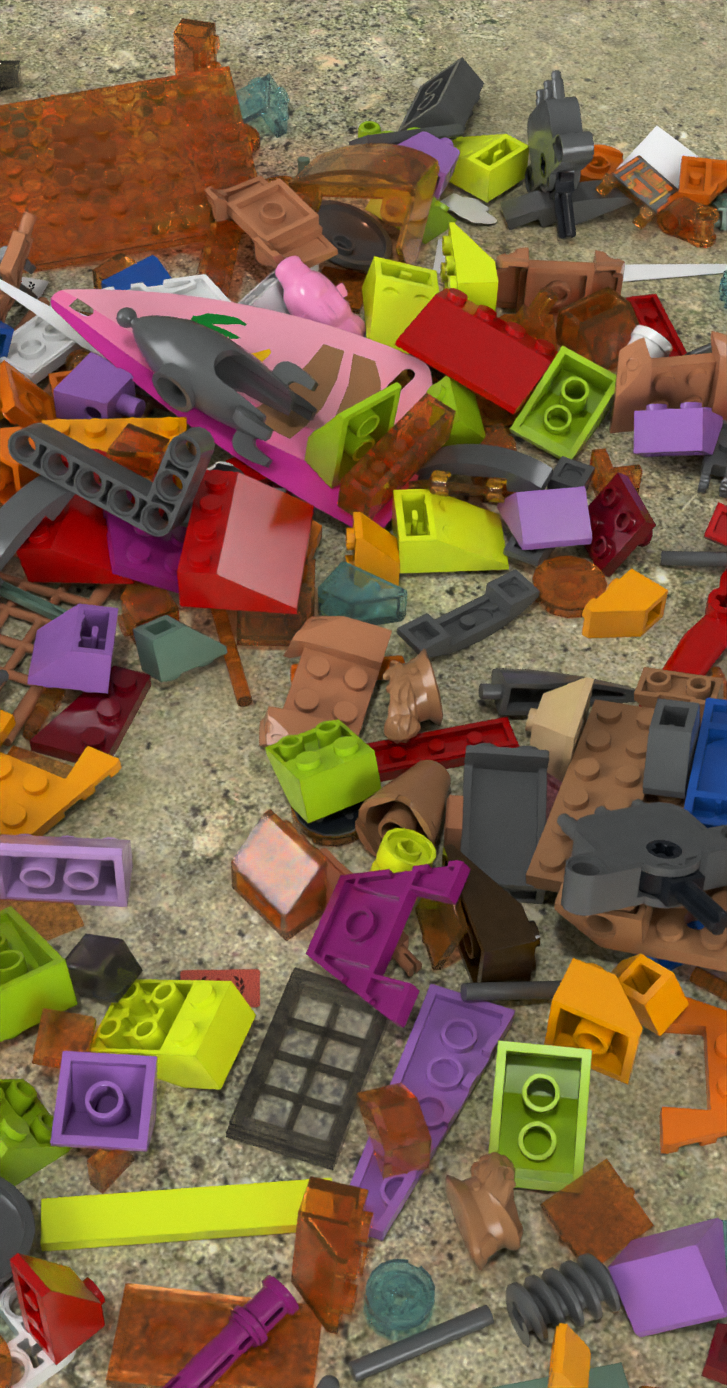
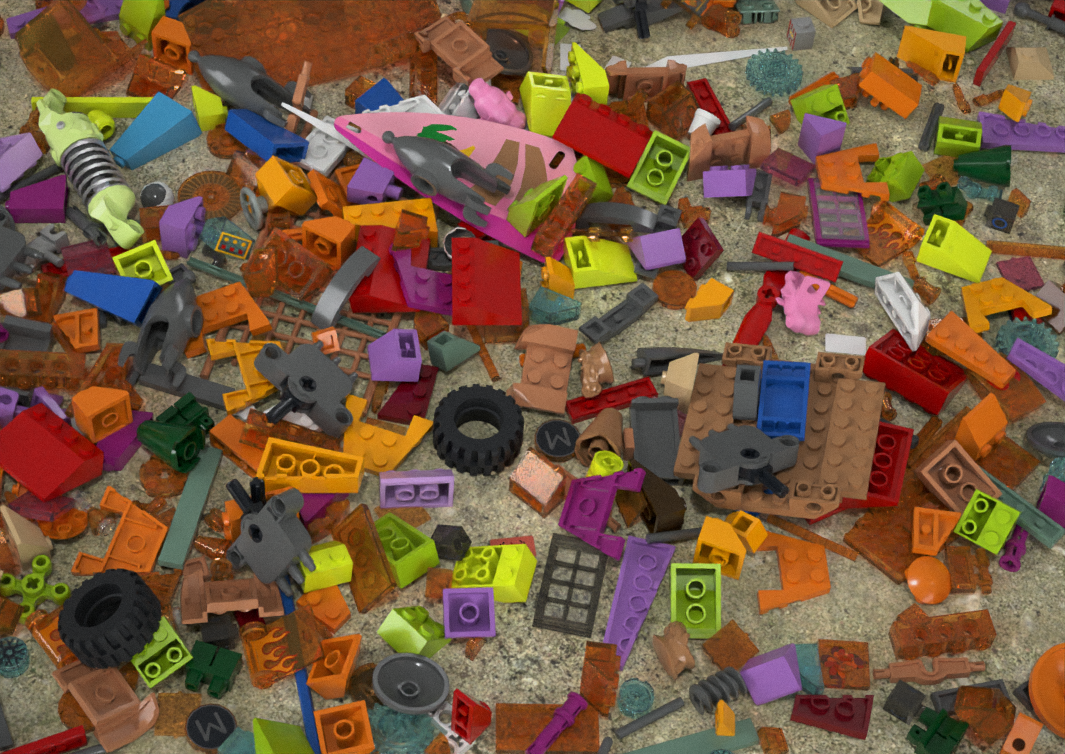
camera: 10 degrees left, 5 degrees up
dark grey beam [8,423,215,537] -> none
neon yellow tile [40,1178,336,1252] -> none
lime slope [265,719,381,823] -> none
clear orange slope [356,1082,432,1180] -> none
none -> black tyre [433,384,524,476]

